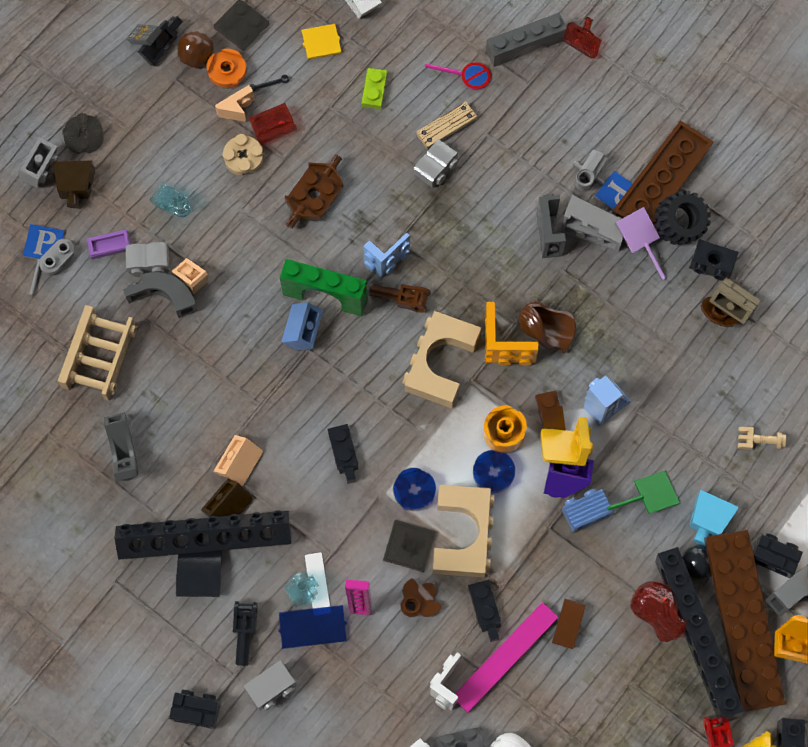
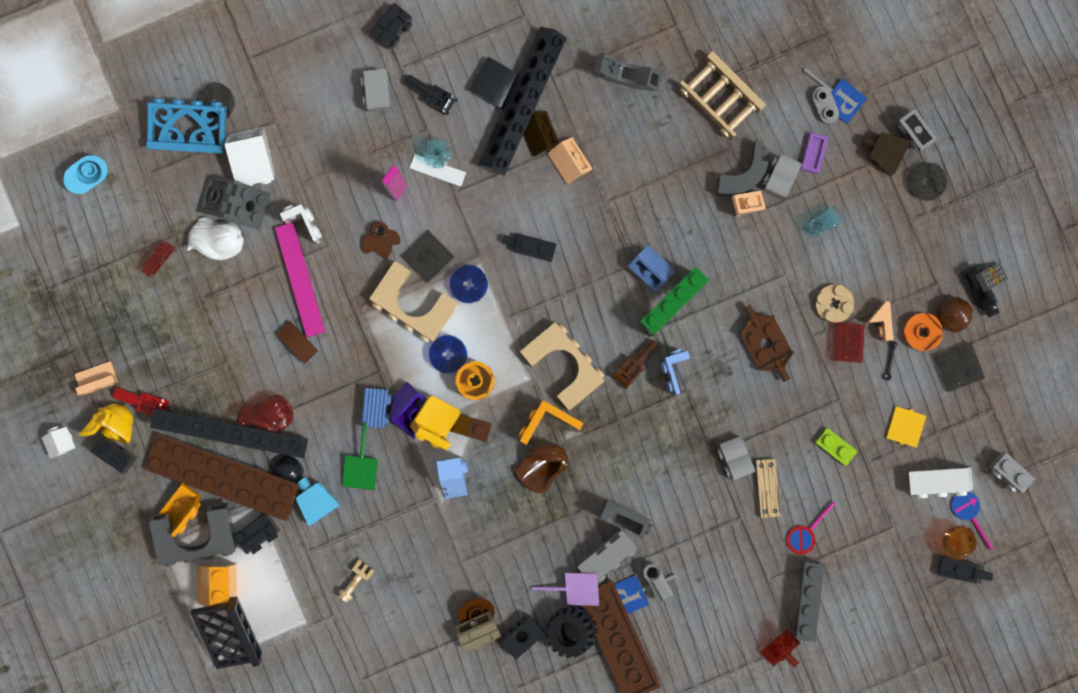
camera: 115 degrees right, 15 degrees up
clear blue piece [278,605,347,649] -> none
black hinge [468,580,501,642] -> none

